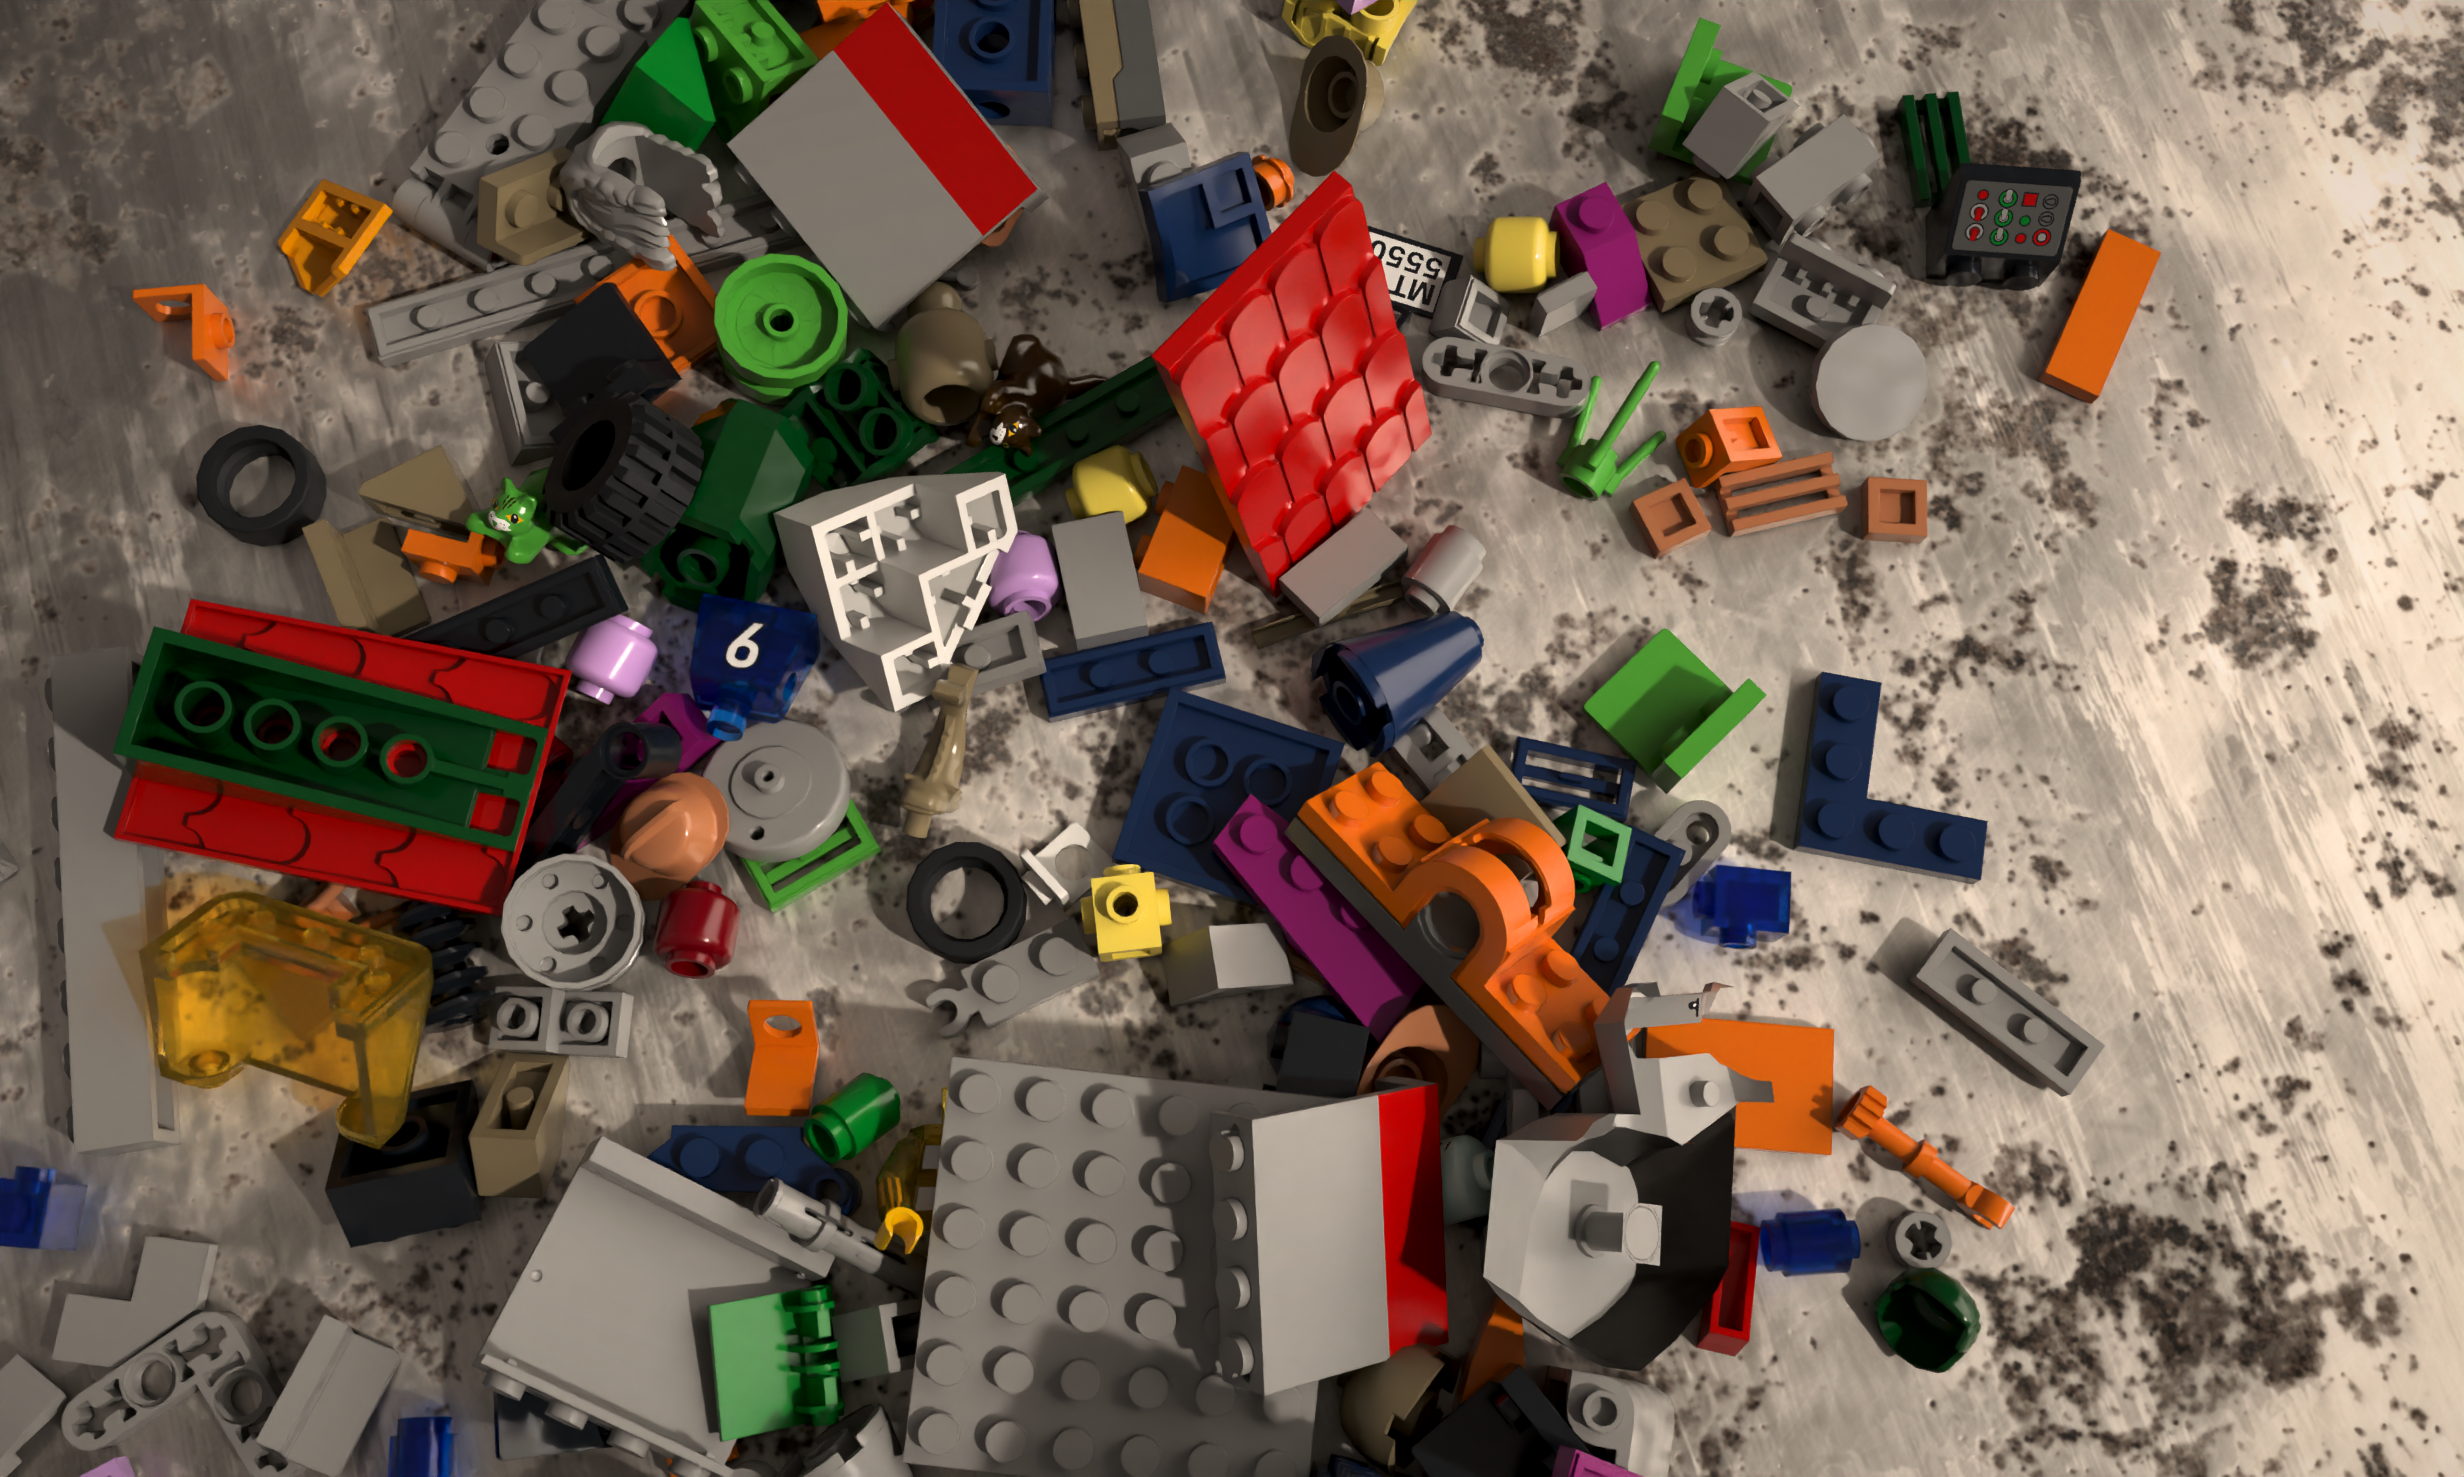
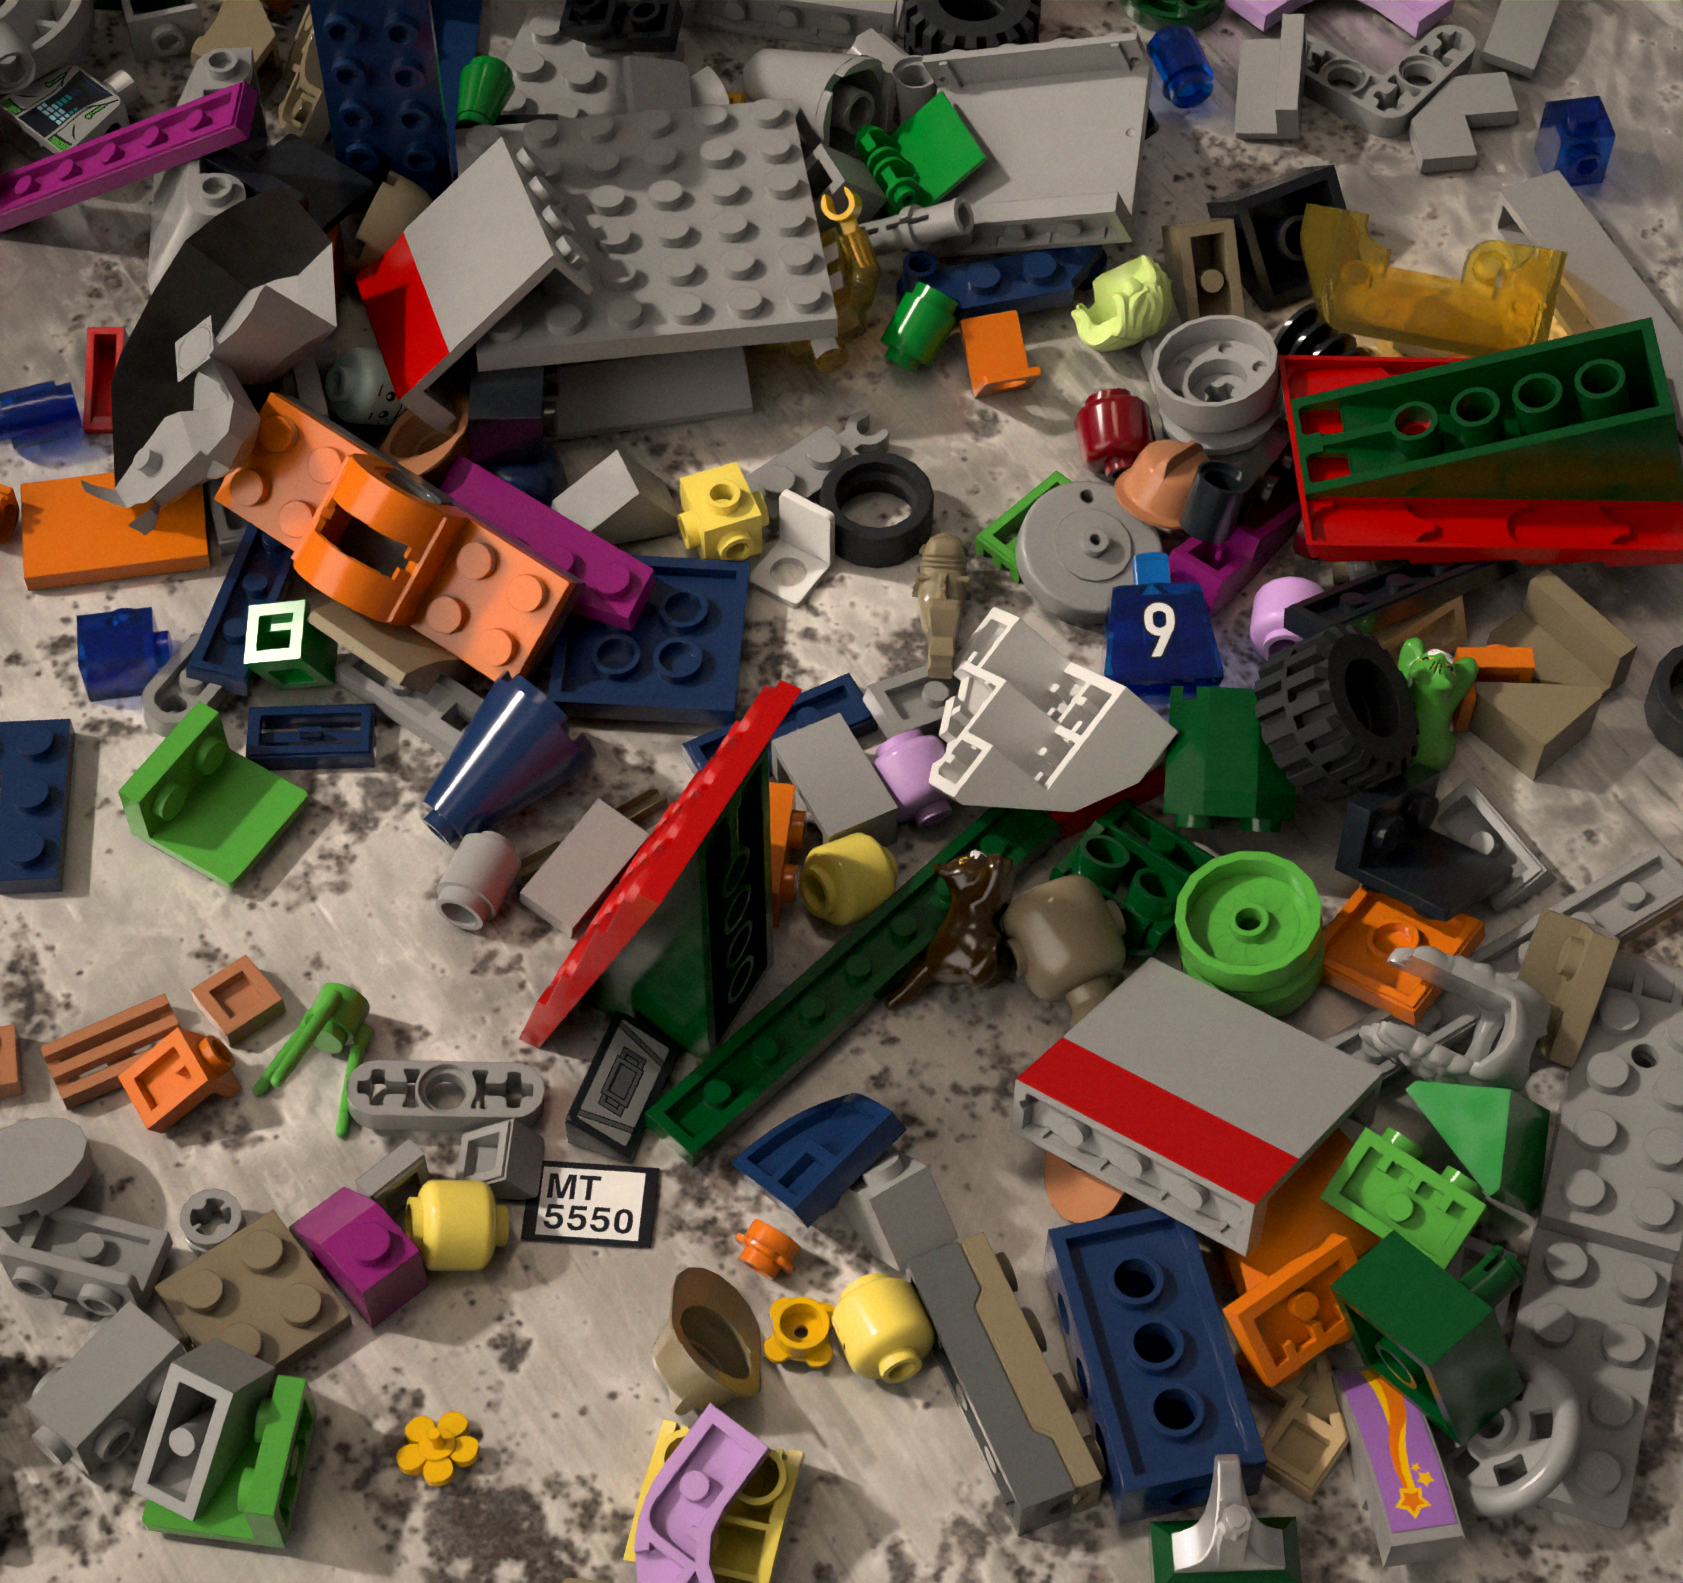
camera: 170 degrees right, 20 degrees down
none -> yellow plant [396,1411,480,1487]
none -> yellow plate [764,1297,835,1369]
none -> light yellow head [831,1273,935,1383]
none -> yellowish green hair [1071,255,1173,352]

